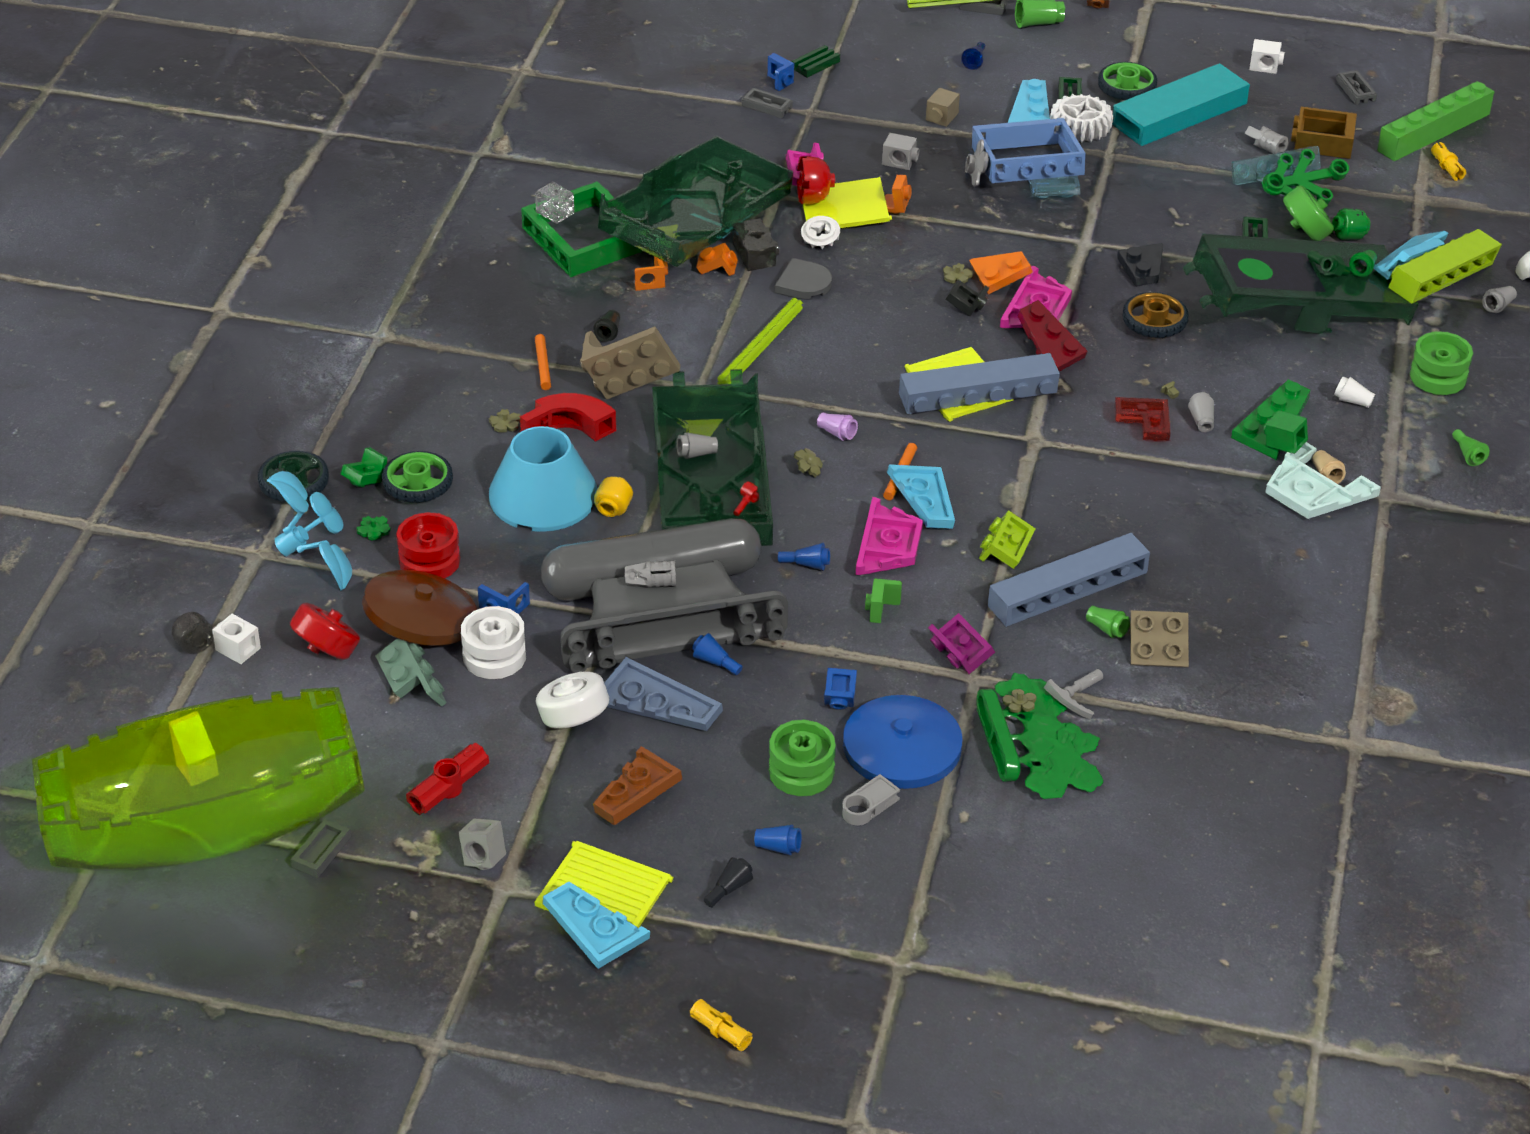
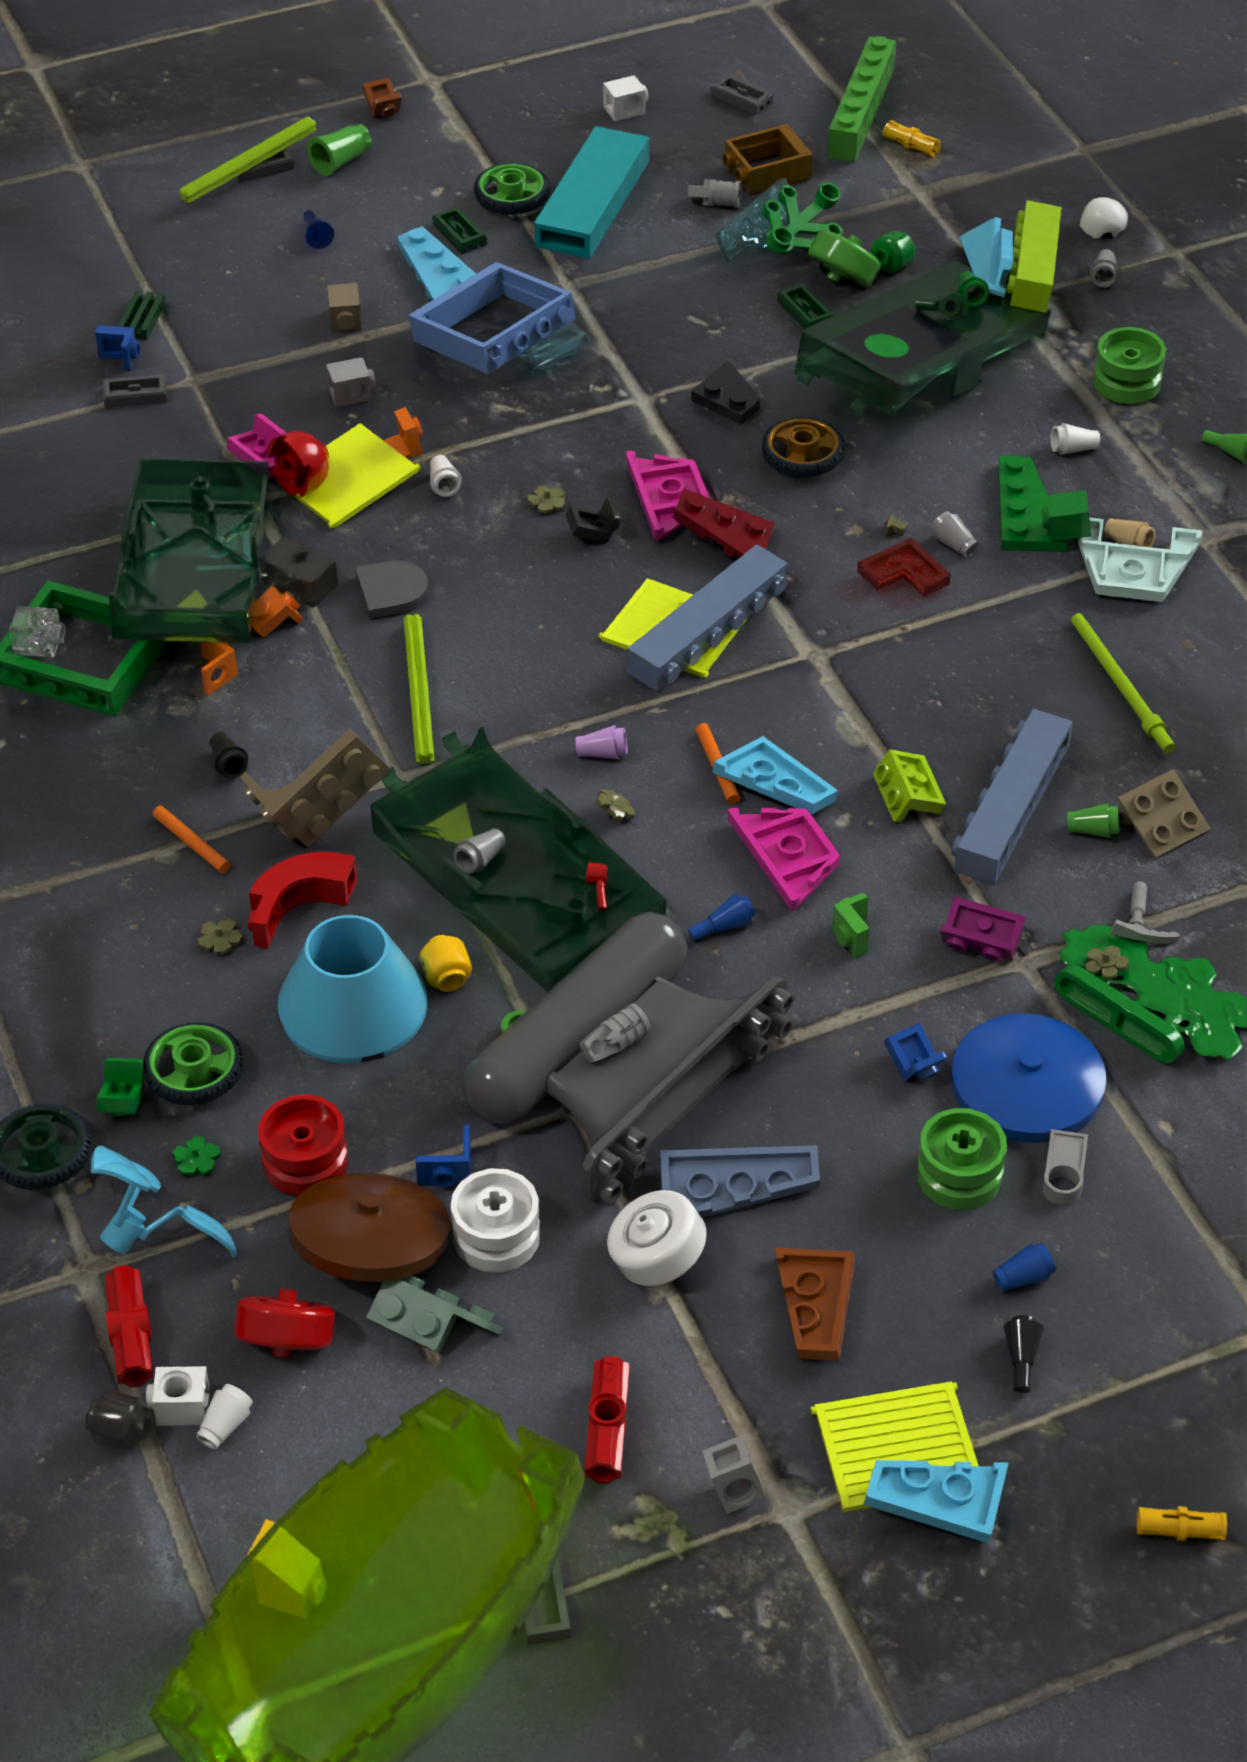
camera: 35 degrees left, 5 degrees up
blue cone [692,633,743,675] -> none
white gear [801,216,840,249] -> none
light grey plate [965,139,989,187] -> none
orange wing [969,251,1033,295] -> none
white gear [1050,94,1113,143] -> none
none -> red piece [105,1265,154,1388]
none -> white cone [196,1384,253,1450]
none -> white cone [430,455,462,497]
none -> lime bar [1071,613,1176,754]

